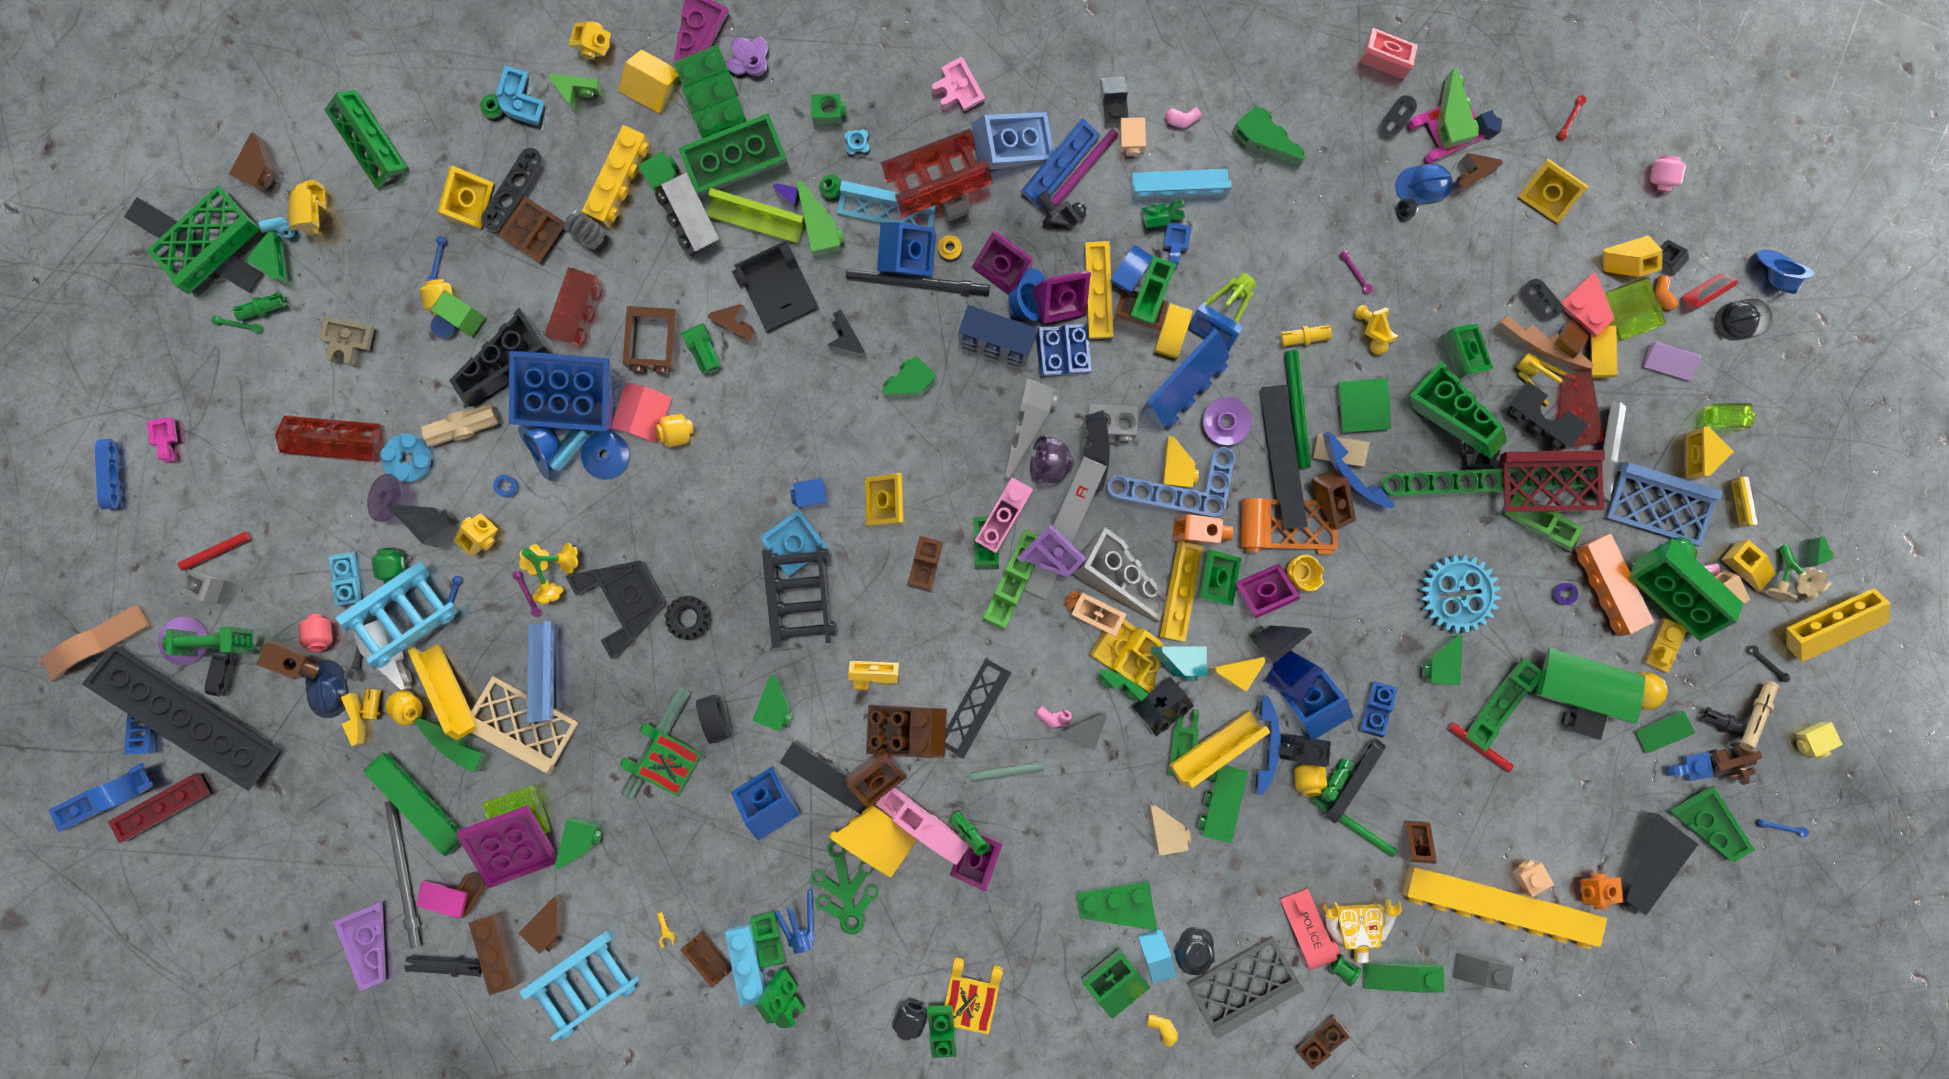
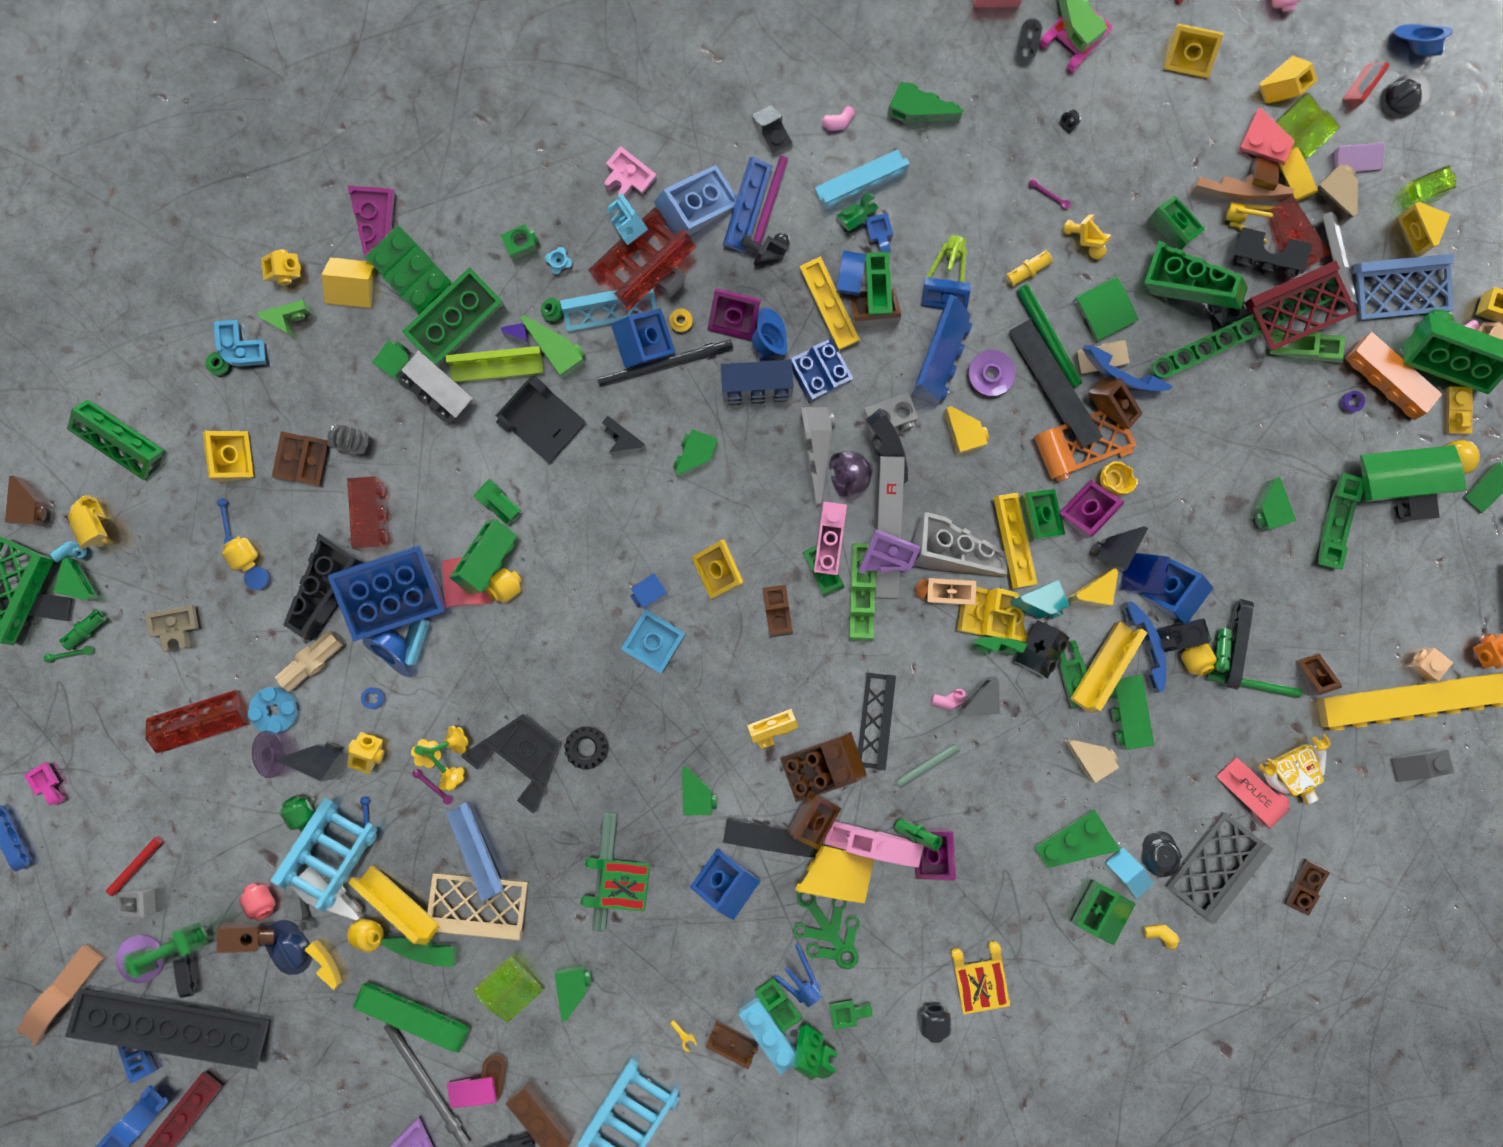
camera: 20 degrees left, 0 degrees up
medium azure slope [328,551,361,606] -> none
yellow pin [360,689,381,720] -> none
bright green slope [431,290,486,337] -> none
magenta plate [457,805,557,888] -> none
black beam [481,148,542,232] -> none
reddish brown slope [518,894,562,954] -> none
yellow brick [581,125,650,228] -> none
blue dish [581,431,630,479] -> none
reddish brown window [623,306,679,374] -> none
black tyre [696,694,729,744] -> none
reddish brown slope [707,304,757,345] -> none
medium lavender plate [725,36,768,76] -> none
black fence [762,543,836,648] -> none
green slope [927,1005,957,1058] -> none
magenta slope [1033,270,1091,323] -> none
medium blue beam [1106,447,1234,518] -> none
light nougat brick [1119,118,1146,156] -> none
yellow slope [1154,303,1193,359] -> none
orange torso [1172,514,1233,545] -> none
green bush [1328,954,1362,987] -> none
blue slope [1359,681,1397,738] -> none
green slope [1363,963,1444,993] -> none
blue piece [1395,164,1453,204] -> none
medium azure gear [1419,554,1501,633] -> none
red bar [1448,722,1514,773] -> none
reddish brown slope [1453,153,1504,195] -> none
dark blue piece [1474,110,1502,138] -> none
black beam [1522,279,1562,321] -> none
orange arm [1654,275,1679,311] -> none
black slope [1661,239,1689,276] -> none
yellow slope [1730,477,1757,527] -> none
none -> green brick [449,519,517,594]
none -> medium azure hinge [606,193,648,245]
none -> green plate [830,1000,873,1030]
none -> tan slope [1318,164,1358,218]

